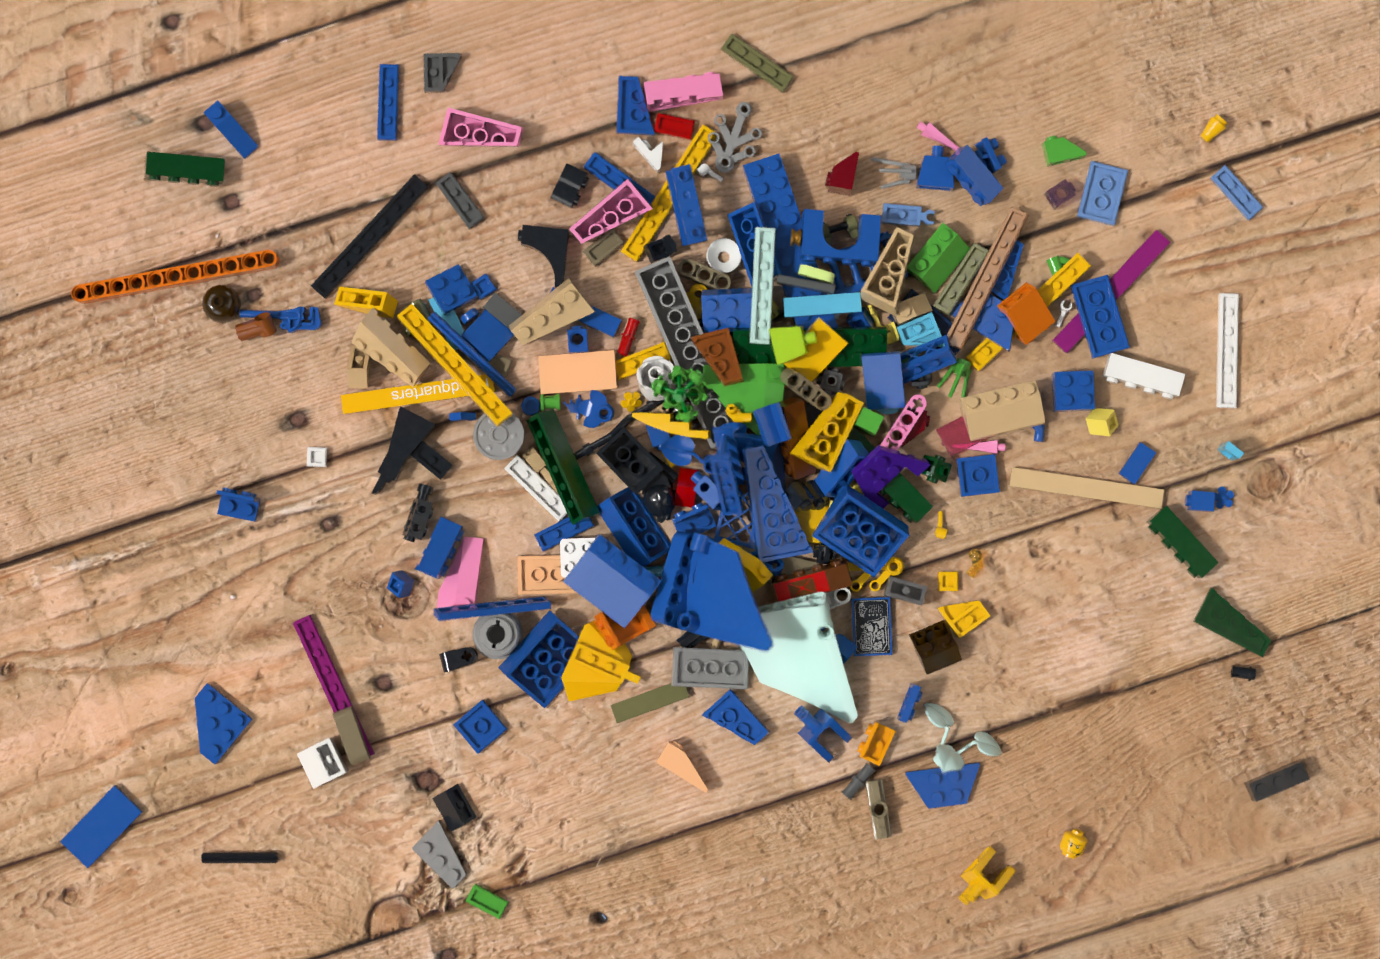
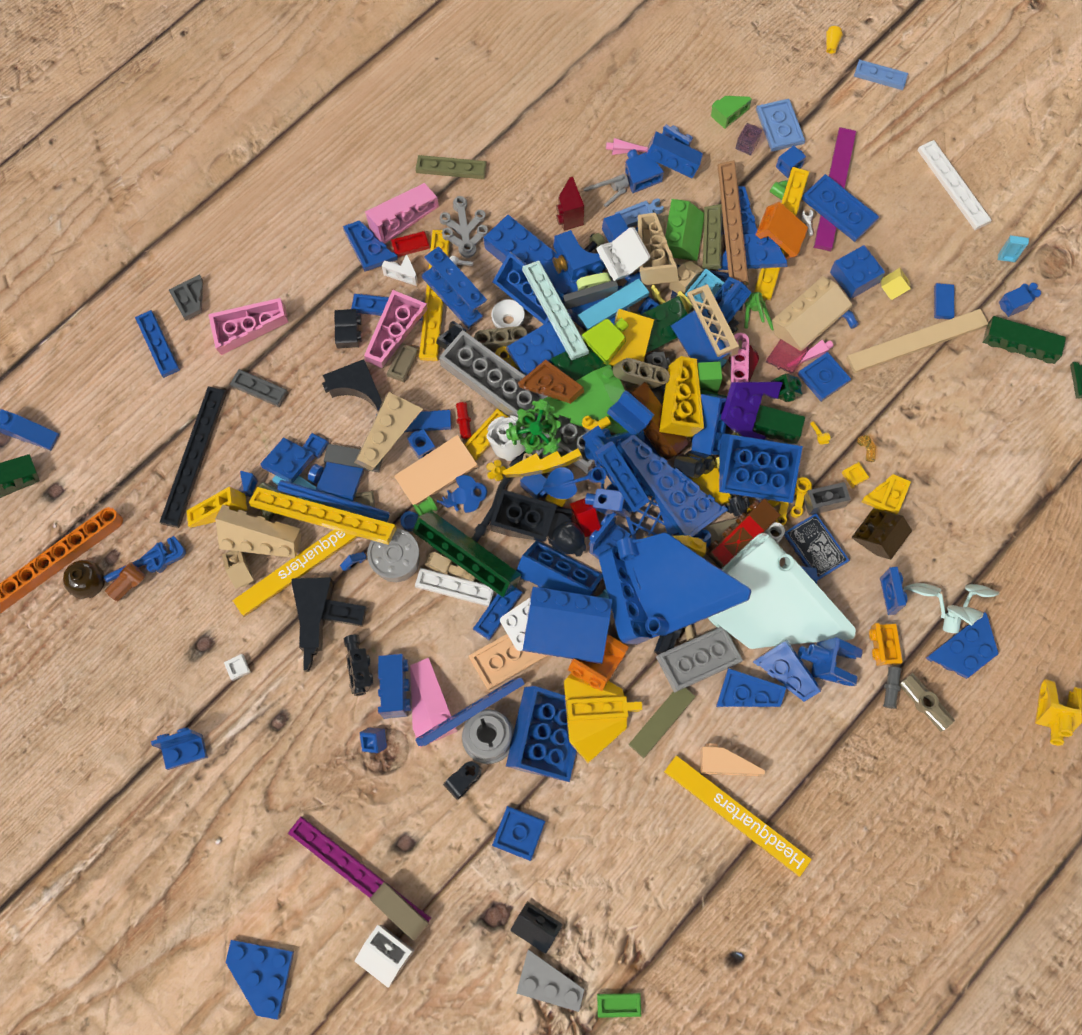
camera: 25 degrees left, 15 degrees down
white brick [1102,353,1185,400] -> none
none -> blue slope [239,471,258,497]
none -> white bracket [596,227,650,281]
none -> yellow tile [664,755,812,877]
none -> tan fence [687,284,739,357]
none -> wing [753,640,822,702]
none -> blue brick [776,145,806,178]

